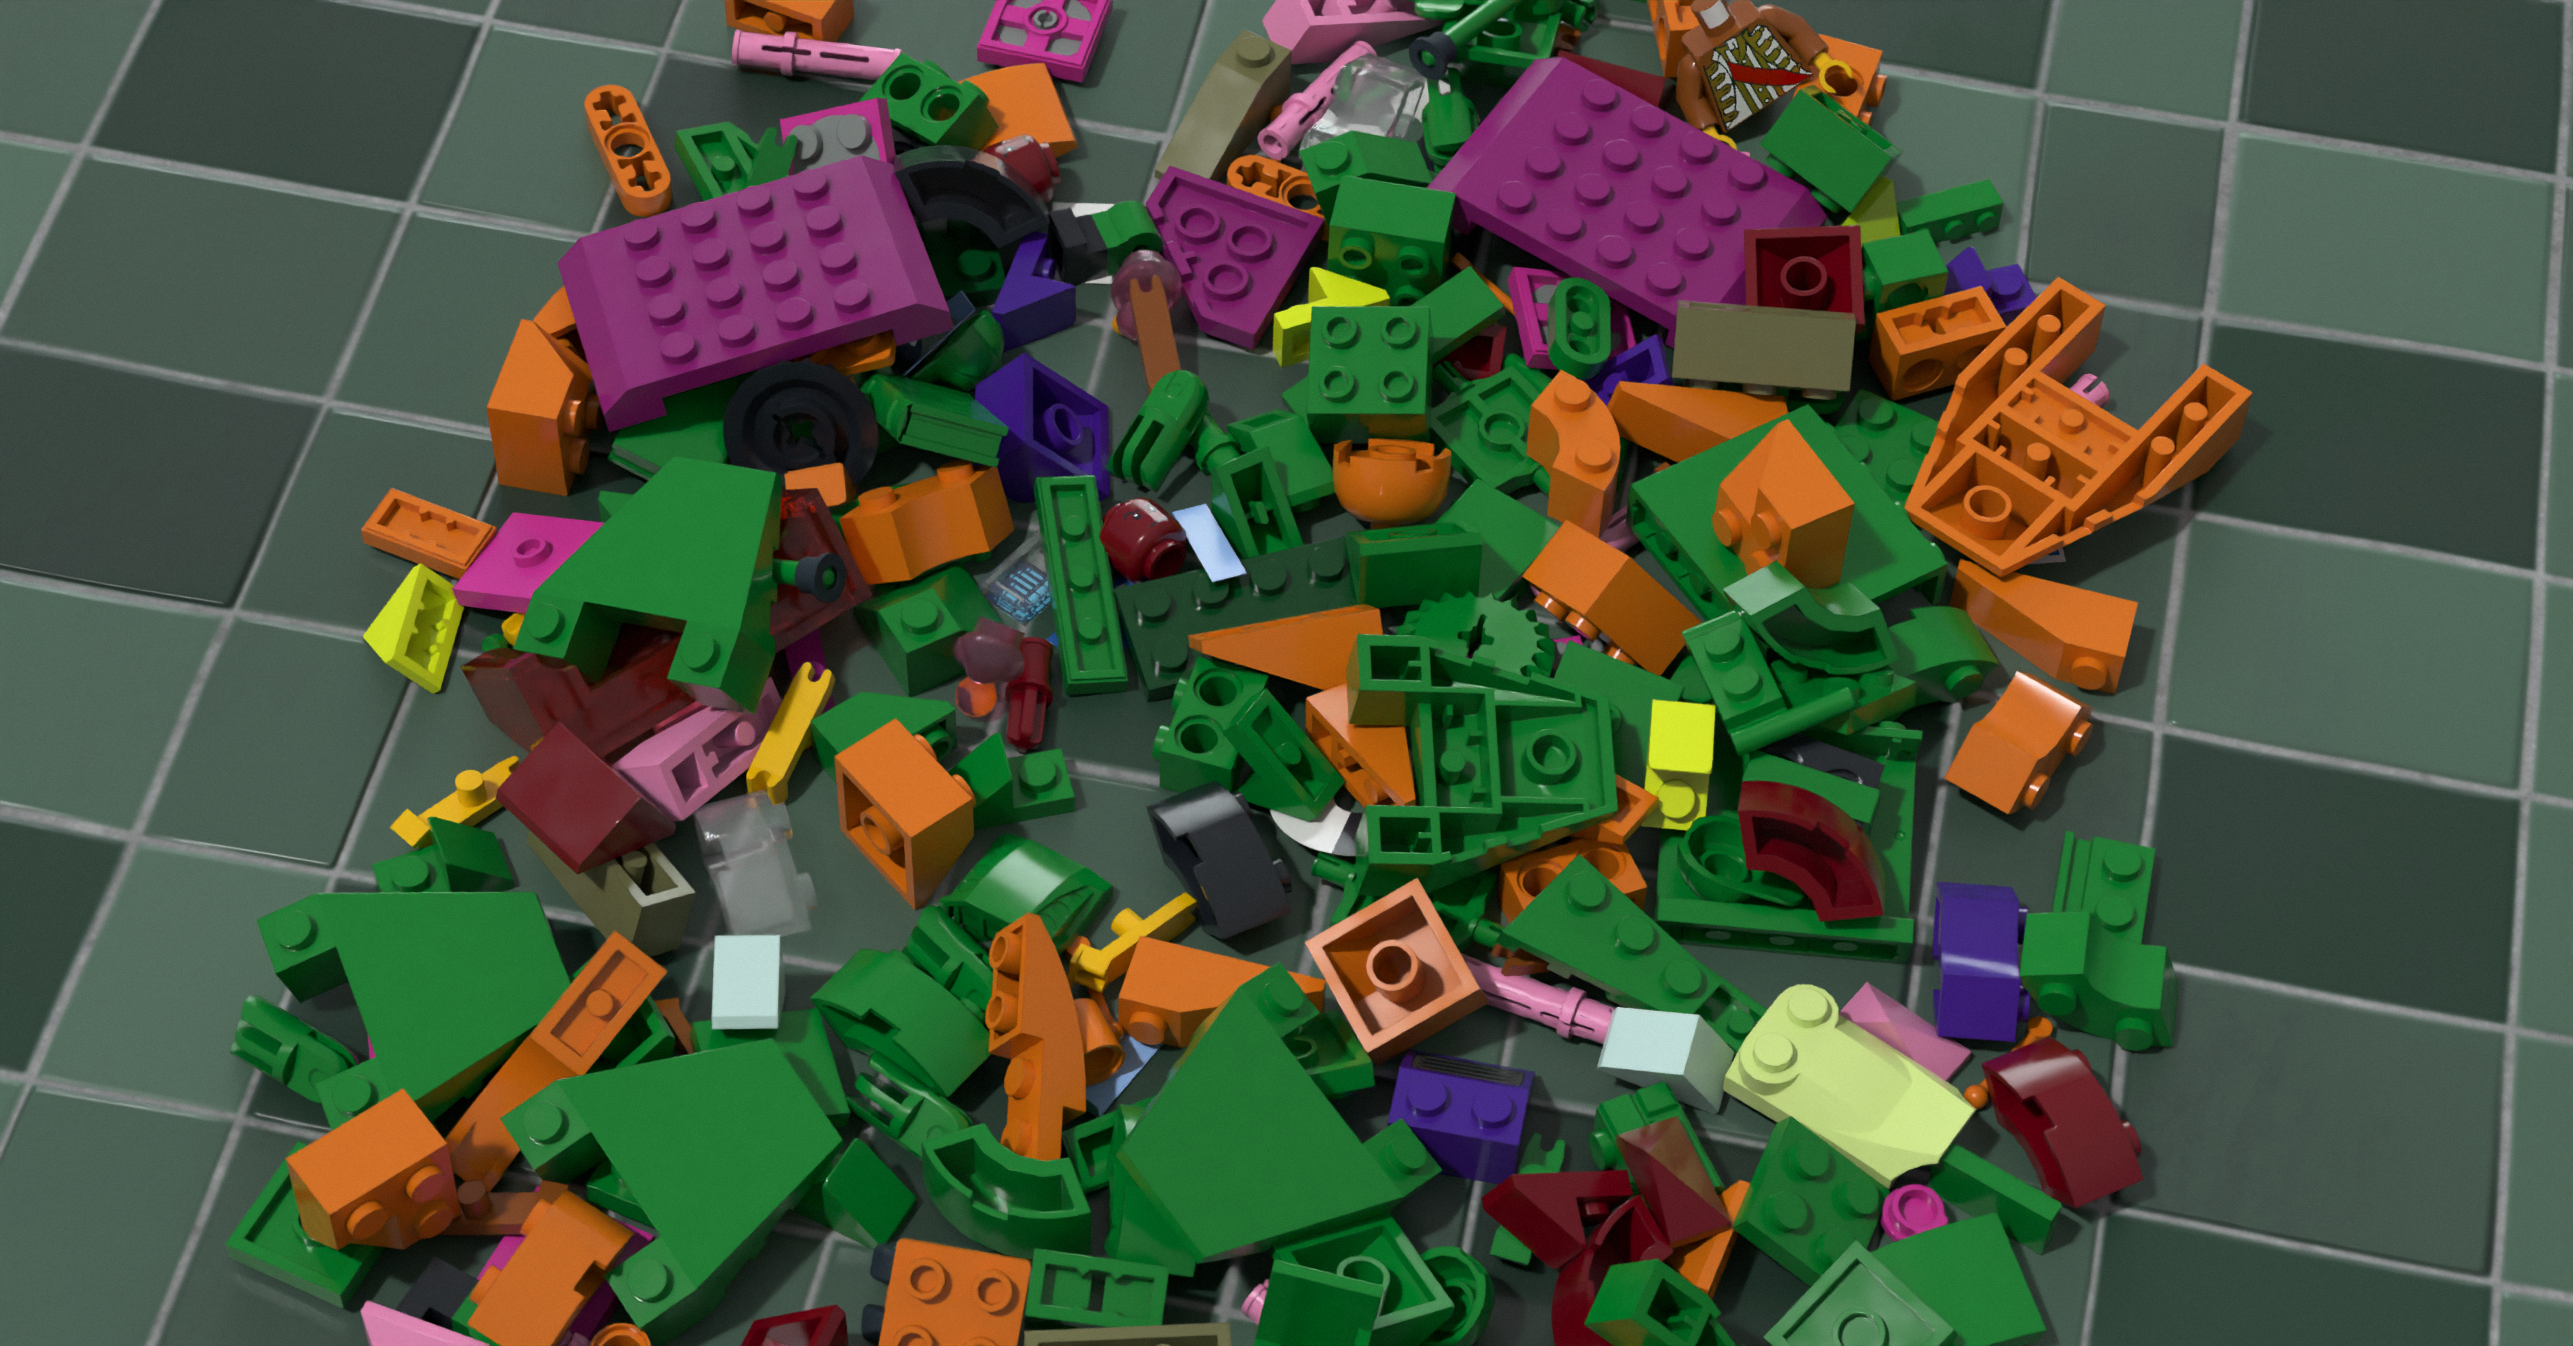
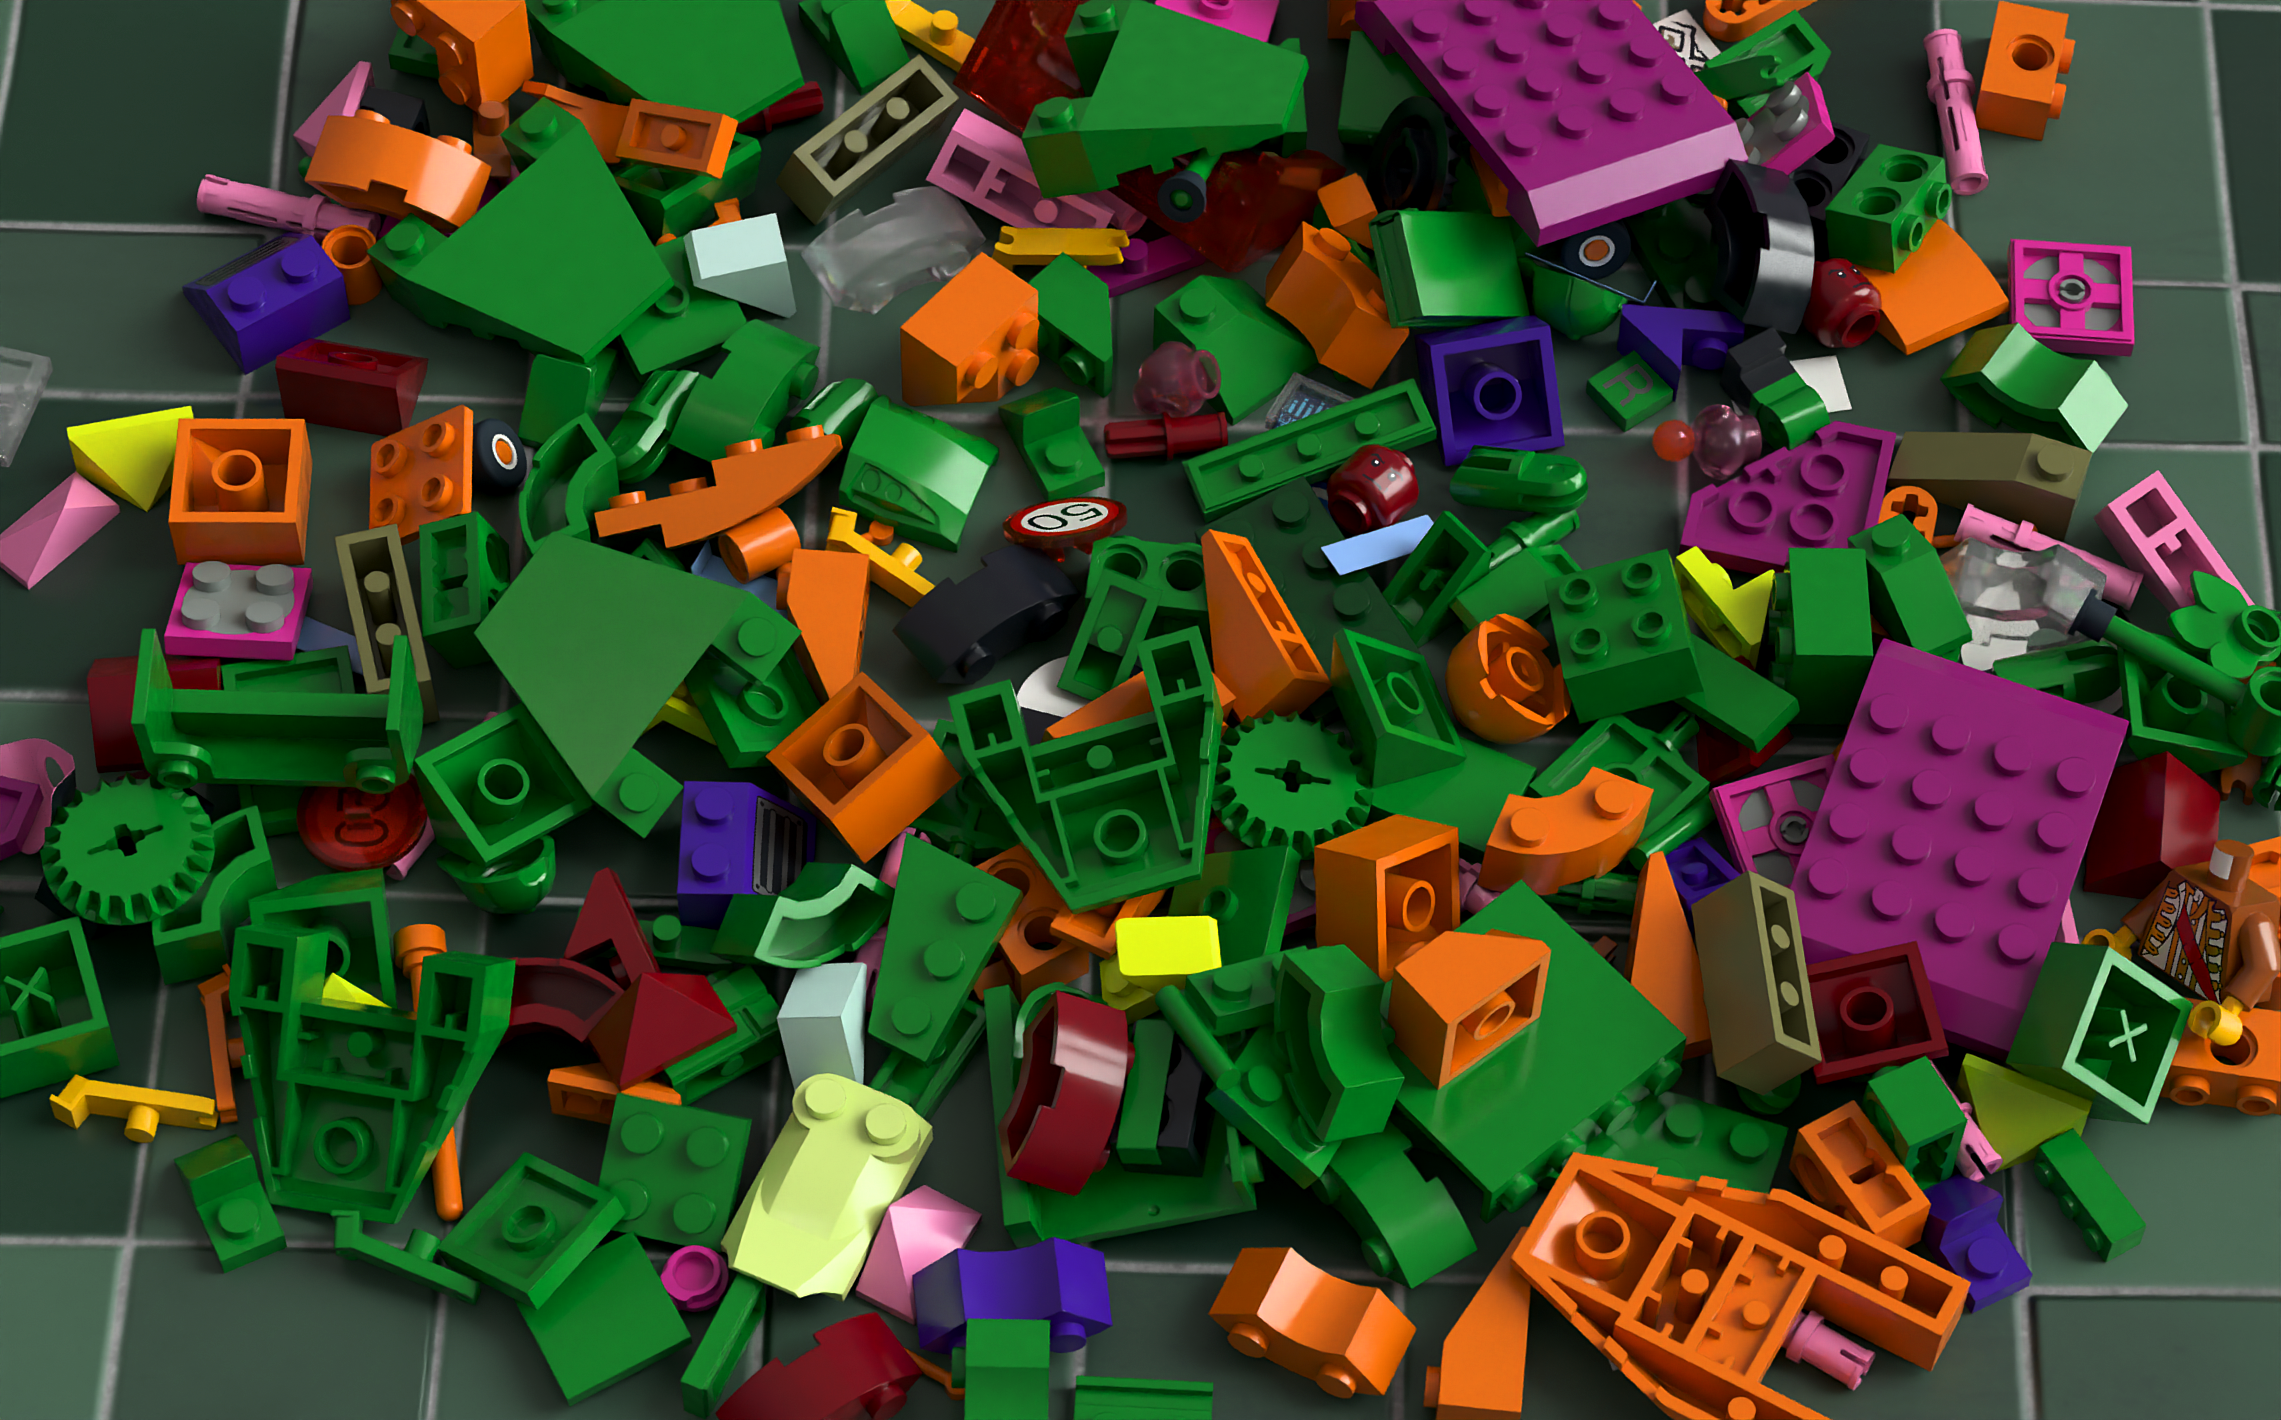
camera: 80 degrees right, 5 degrees up
dark red slope [496,721,676,875] -> none
dark orange piece [1129,275,1181,398] -> none
green plate [1548,277,1611,379] -> none
none -> green brick [710,862,895,969]
none -> piece [1003,497,1128,563]
none -> green tile [1586,351,1673,433]
none -> green brick [1940,322,2129,455]

